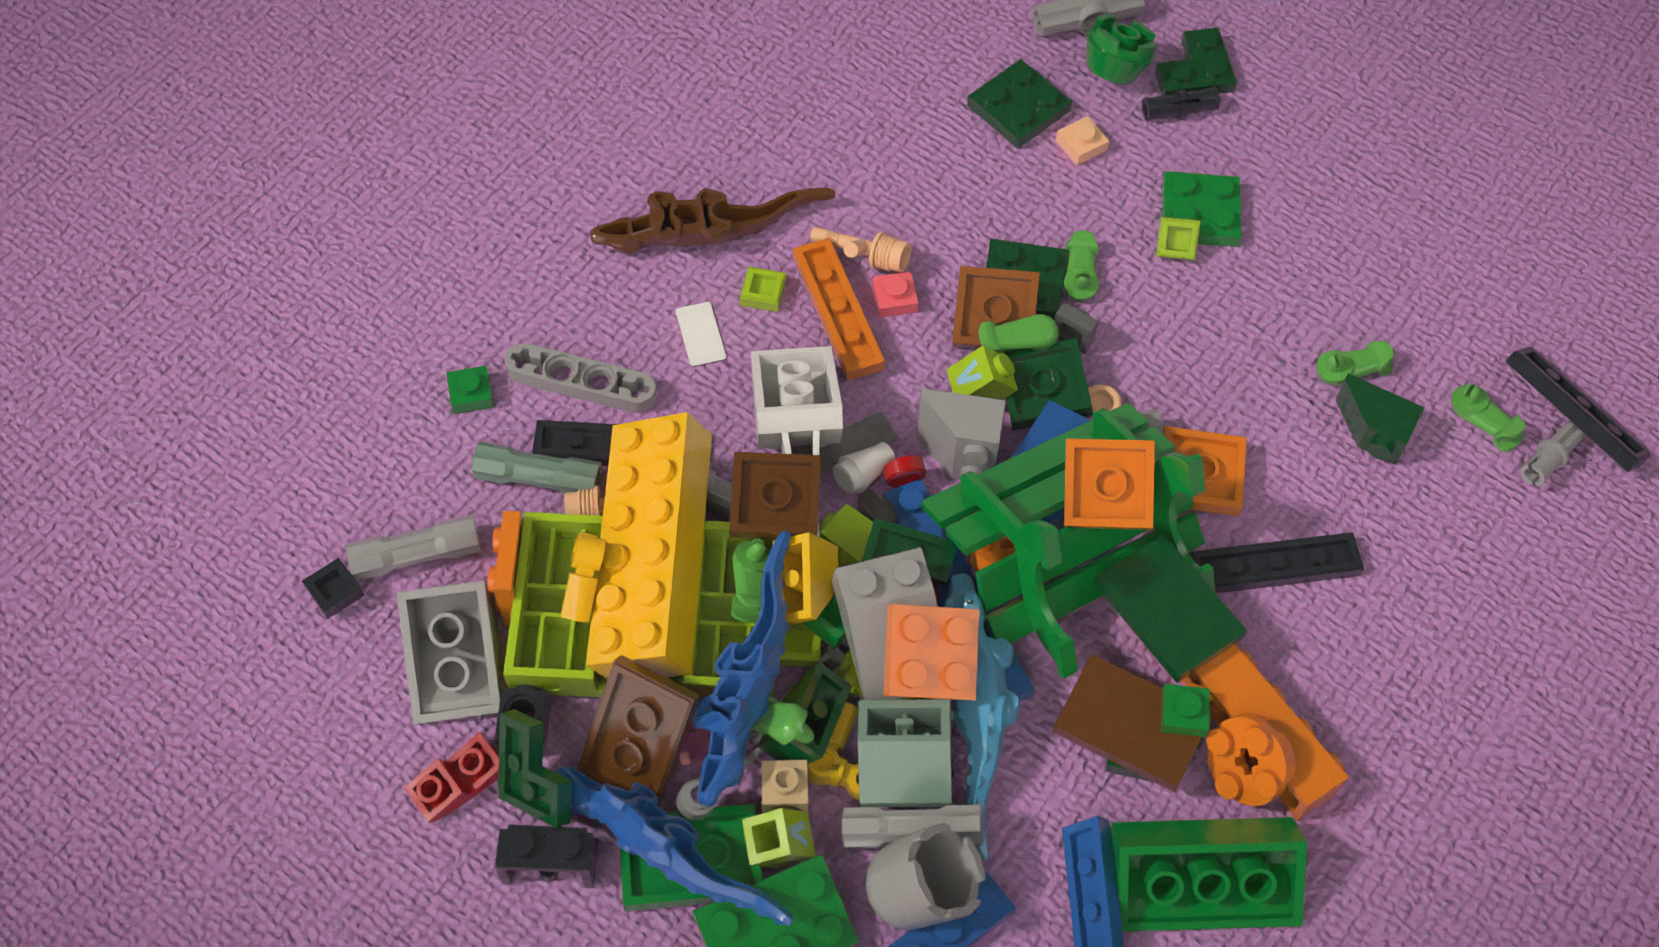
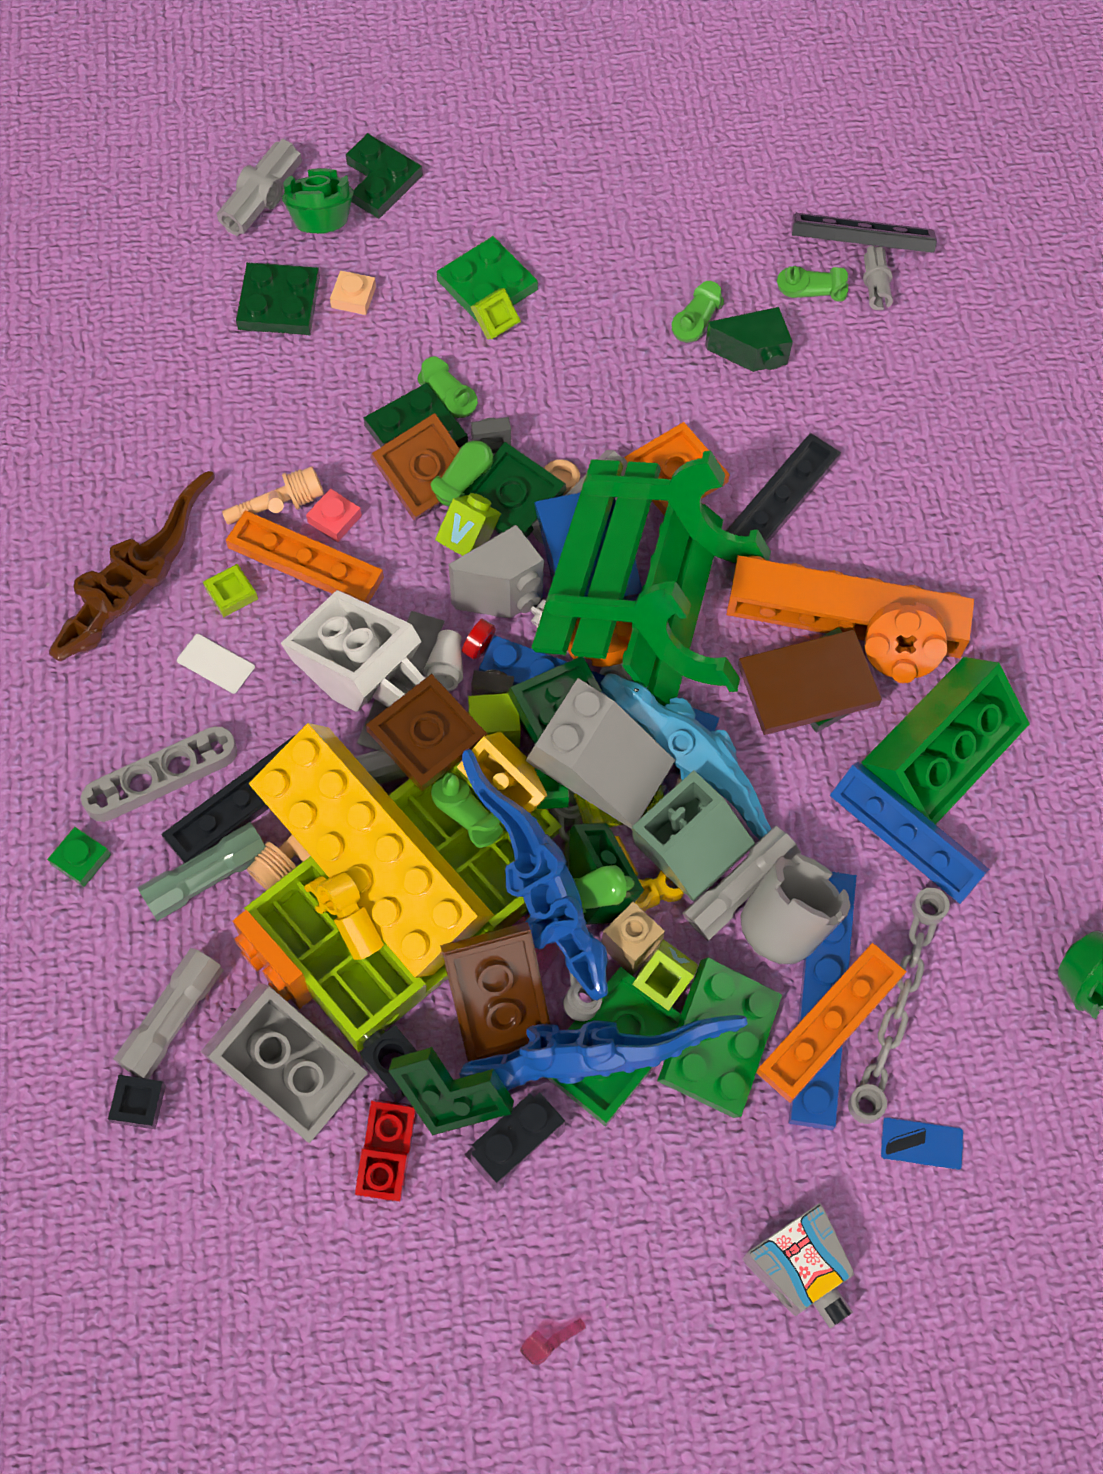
camera: 45 degrees left, 5 degrees up
orange plate [883,604,979,700] -> none
orange plate [1064,439,1155,530] -> none
dark green tile [1094,534,1248,683] -> none
black pin [1141,86,1220,121] -> none
green plate [1161,684,1210,737] -> none

